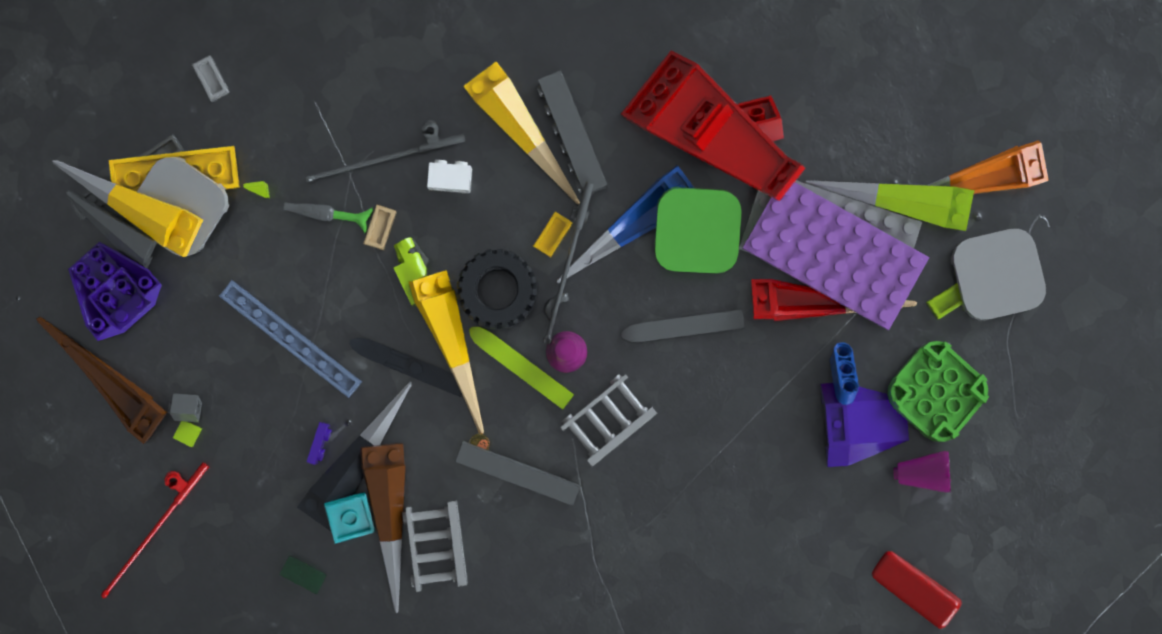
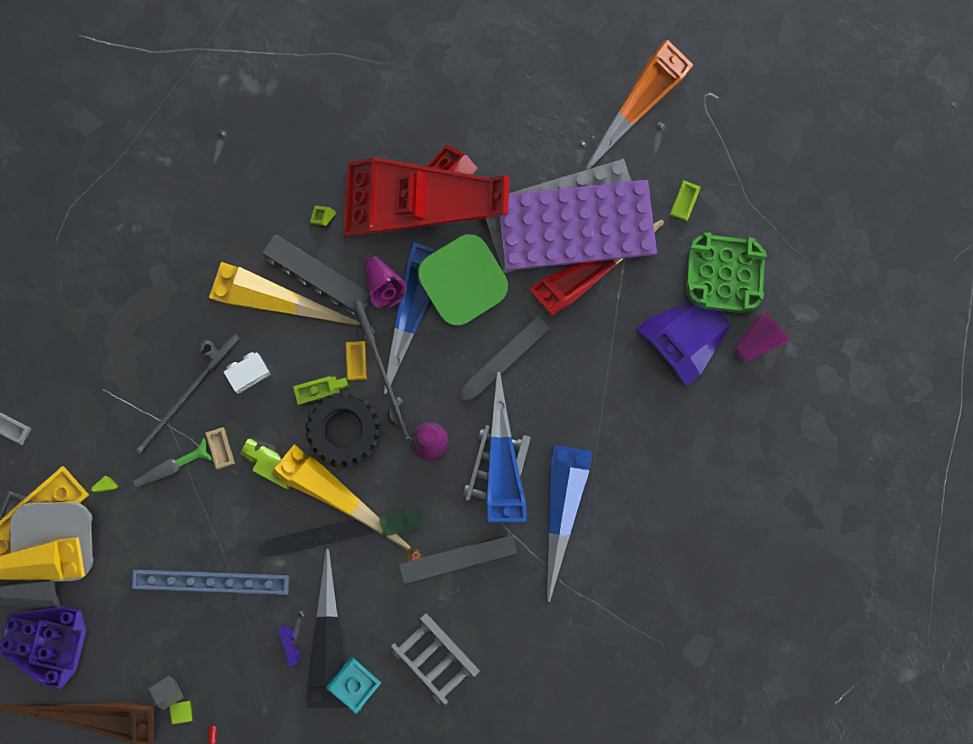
camera: 40 degrees left, 5 degrees down
reddish brown plate [360,443,405,613] -> none
lime piece [469,326,574,409] -> none
lime plate [805,181,974,231] -> none
blue beam [830,342,859,405] -> none
red piece [872,551,962,629] -> none
light grey tile [951,229,1046,321] -> none
none -> lime hinge [293,376,349,406]
none -> lime slope [310,206,336,226]
none -> magenta cone [364,257,407,308]
none -> clear green plate [379,508,422,537]
none -> blue plate [485,371,527,523]
none -> blue plate [547,445,592,602]

